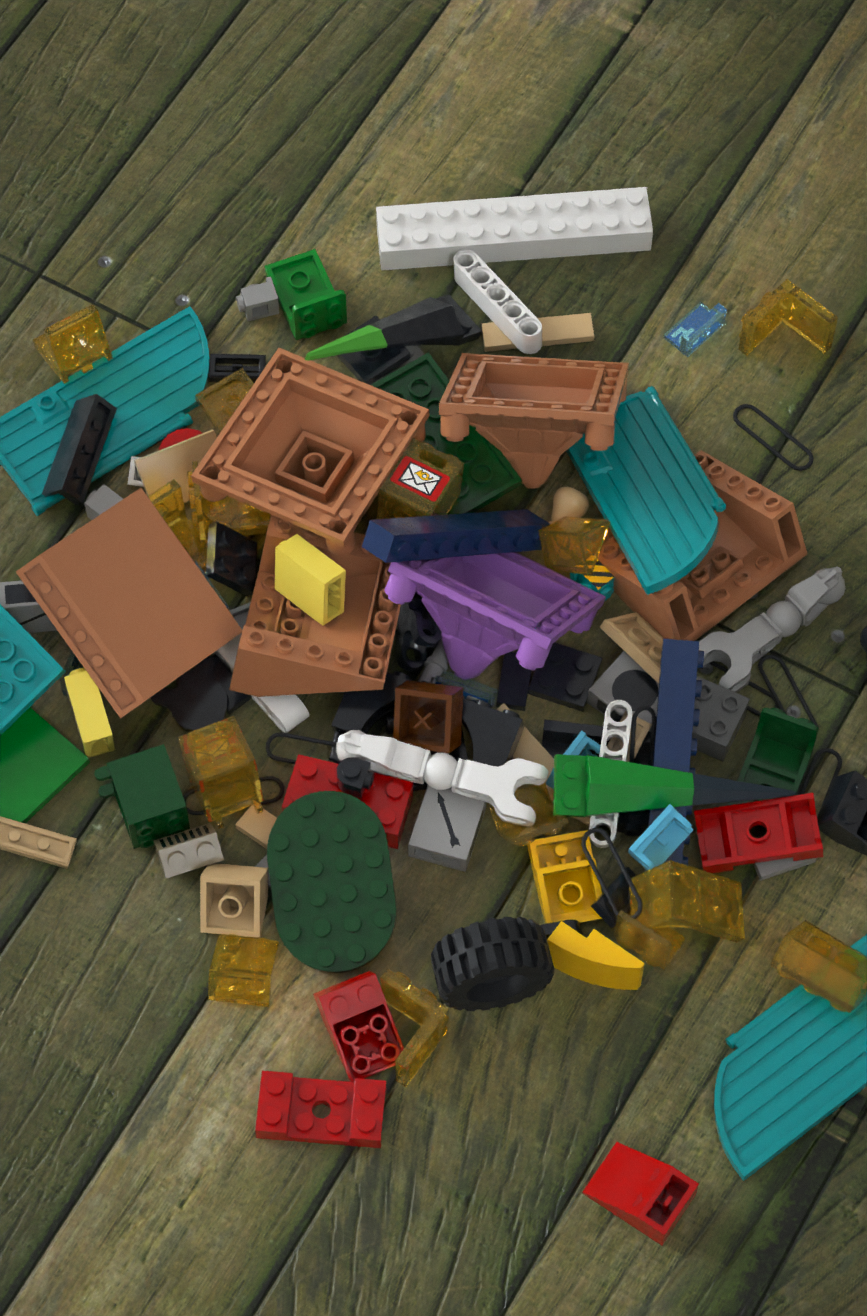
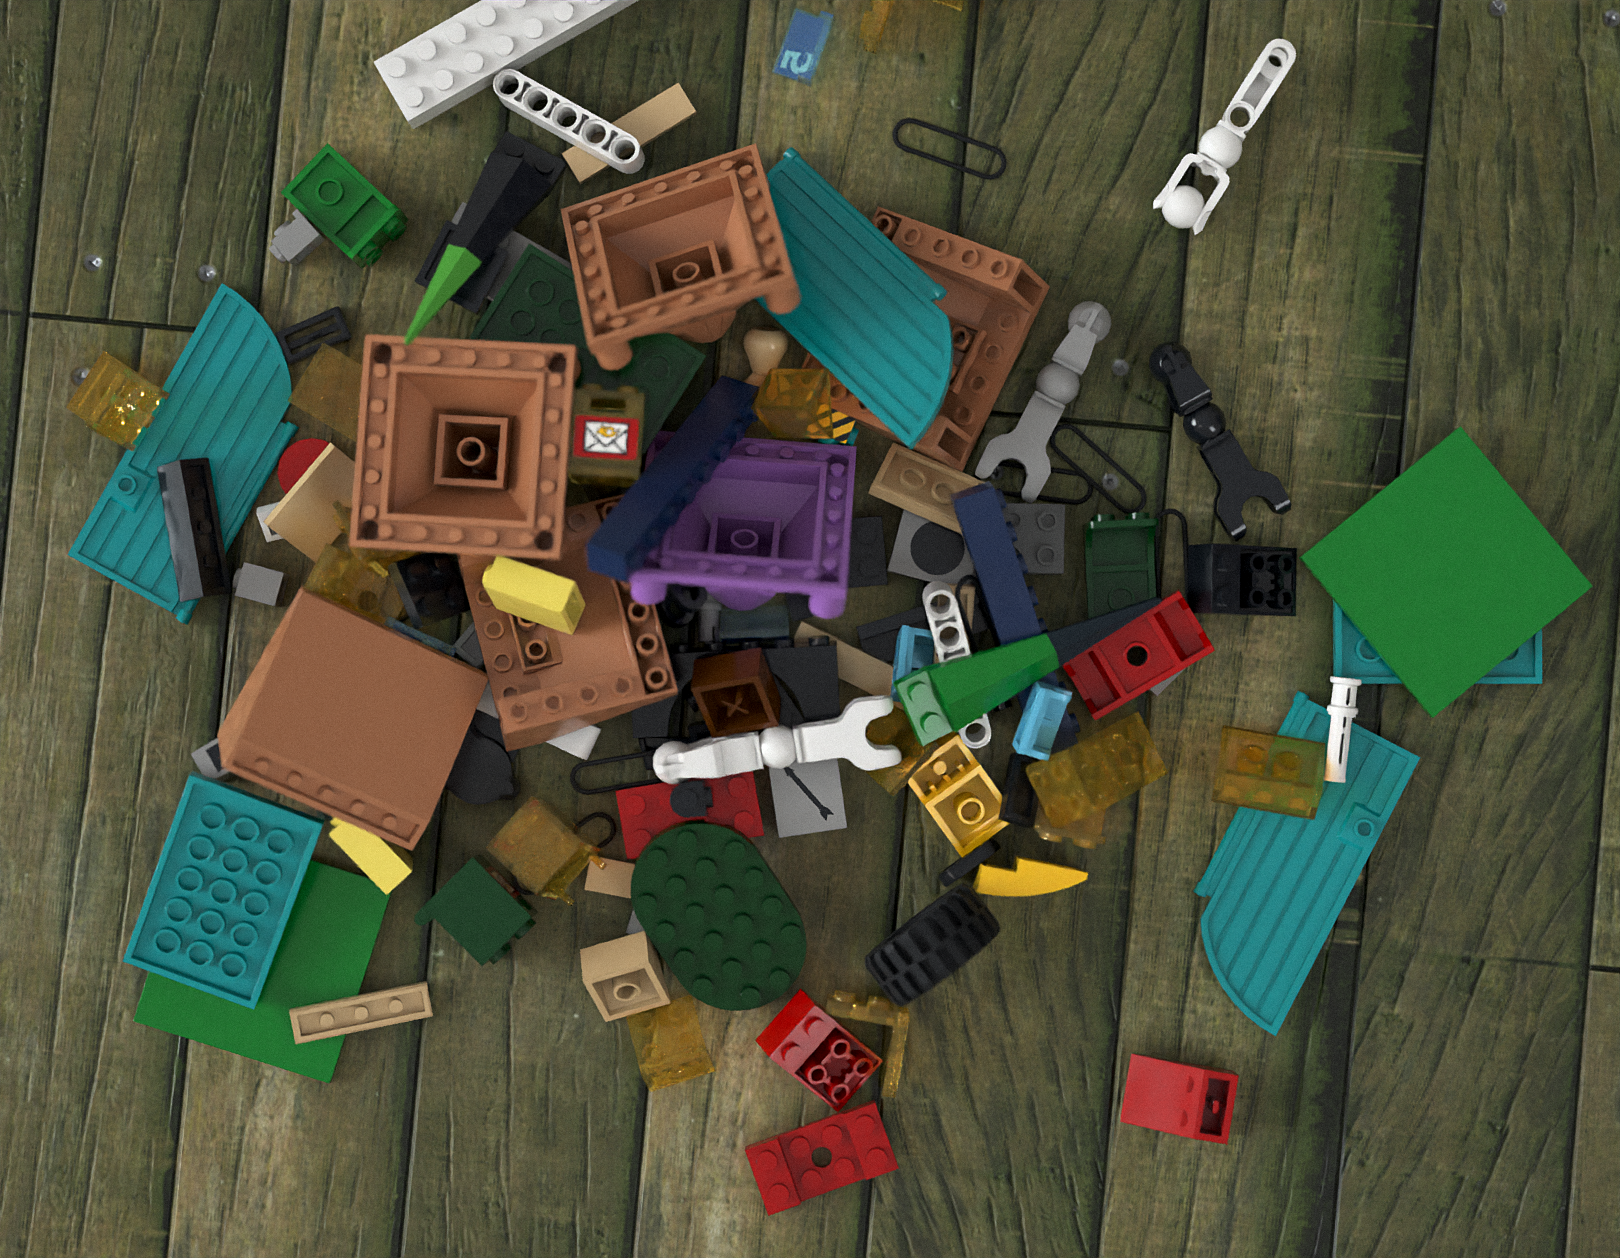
camera: 20 degrees left, 25 degrees up
dark tan brick [153,823,224,878] -> none
black piece [581,828,643,922] -> none

